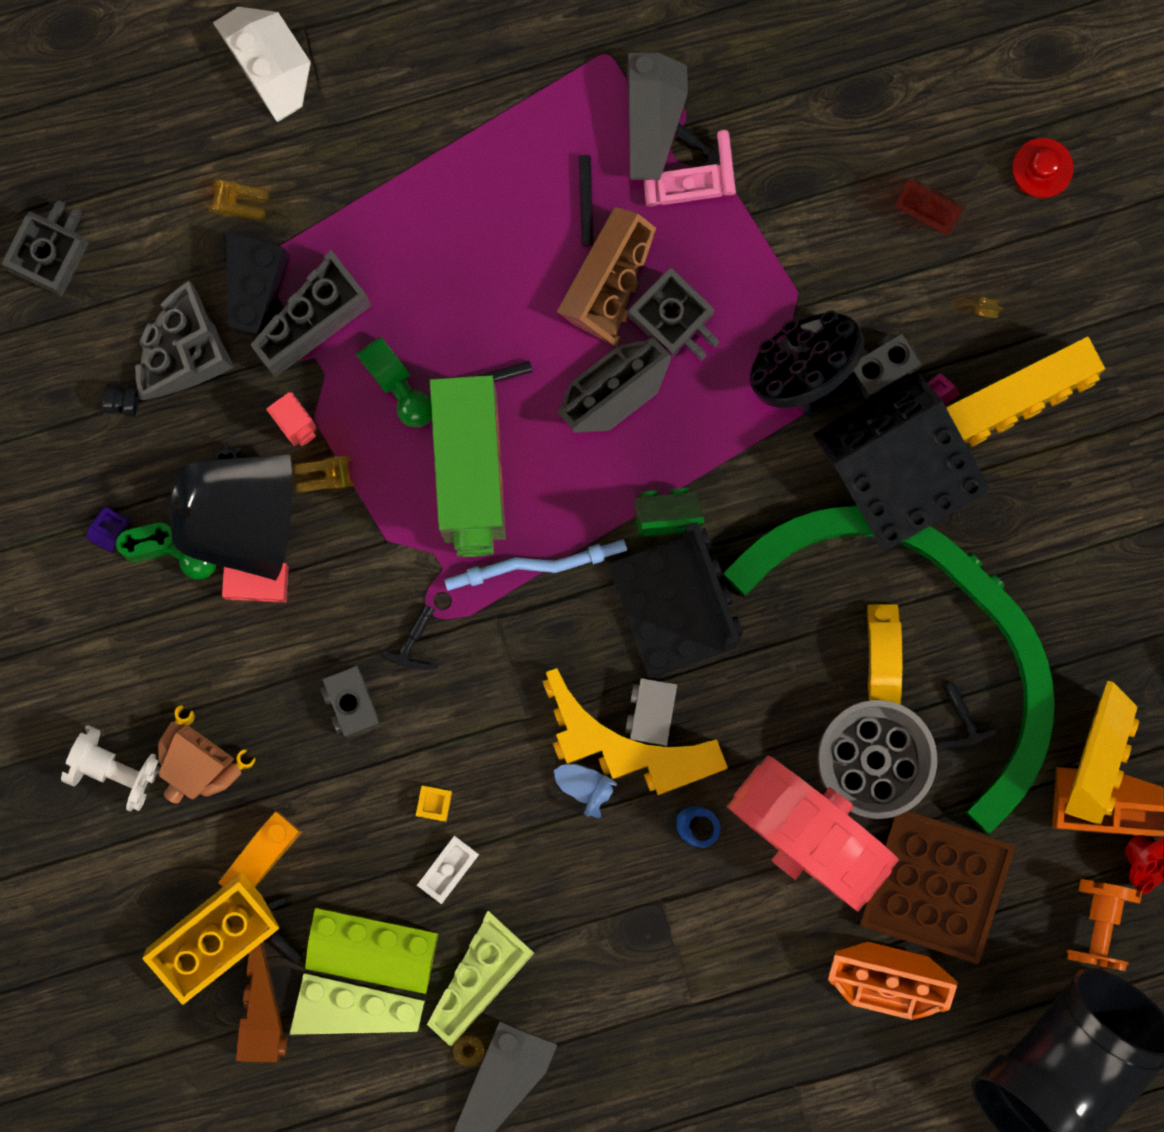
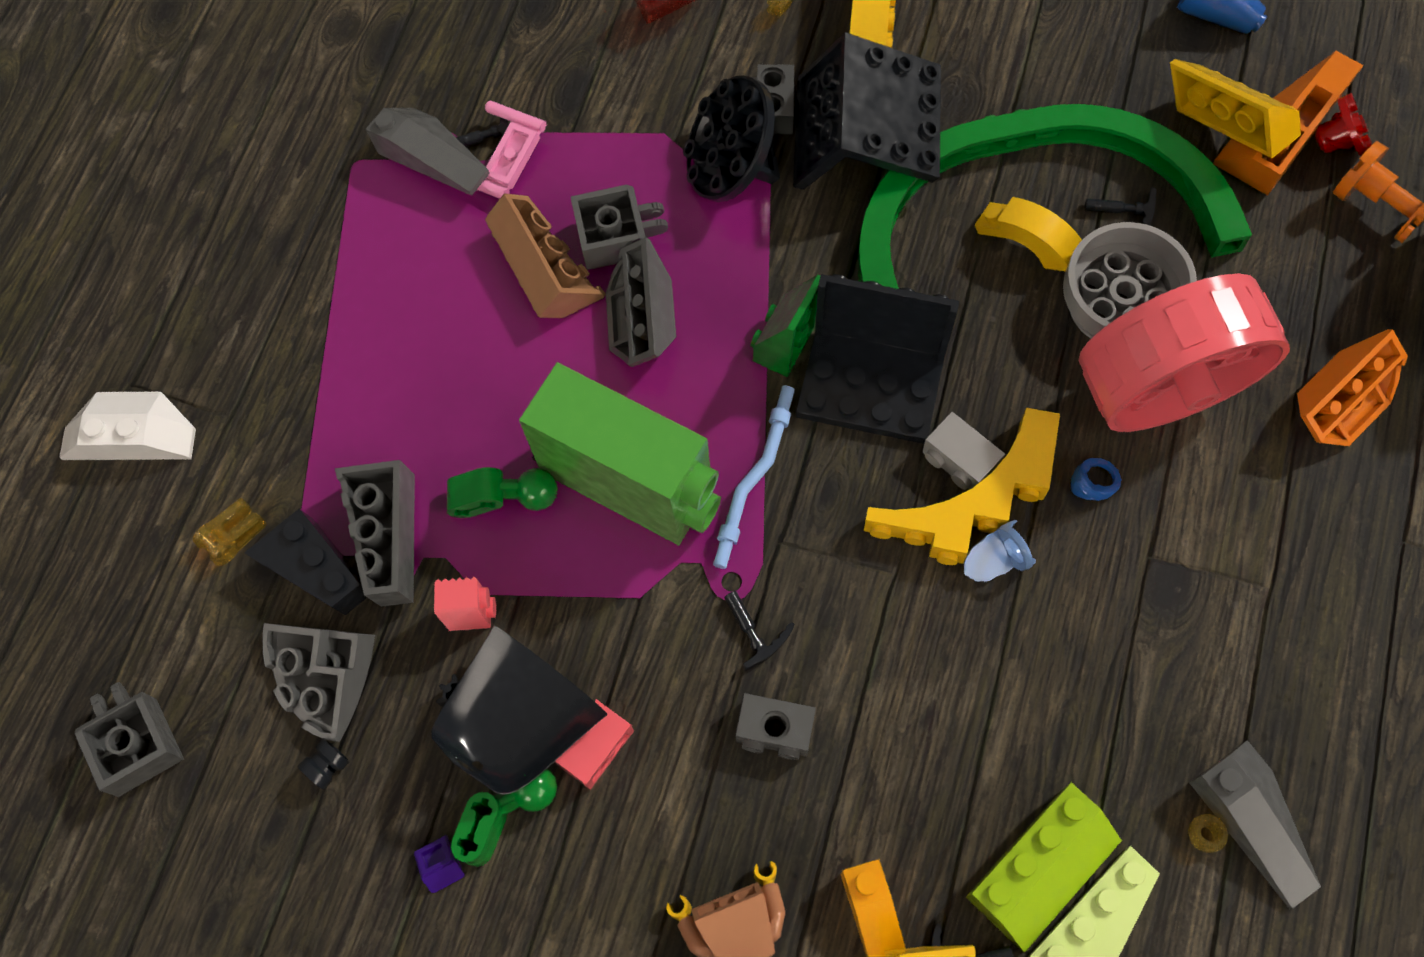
camera: 55 degrees left, 15 degrees down
clear yellow piece [293,456,355,493] -> none
yellow plate [416,786,452,822] -> none
white plate [417,836,479,904] -> none
yellowish green wing [427,911,534,1046] -> none
black bar [579,155,594,247] -> none
reddish brown plate [859,811,1016,965] -> none

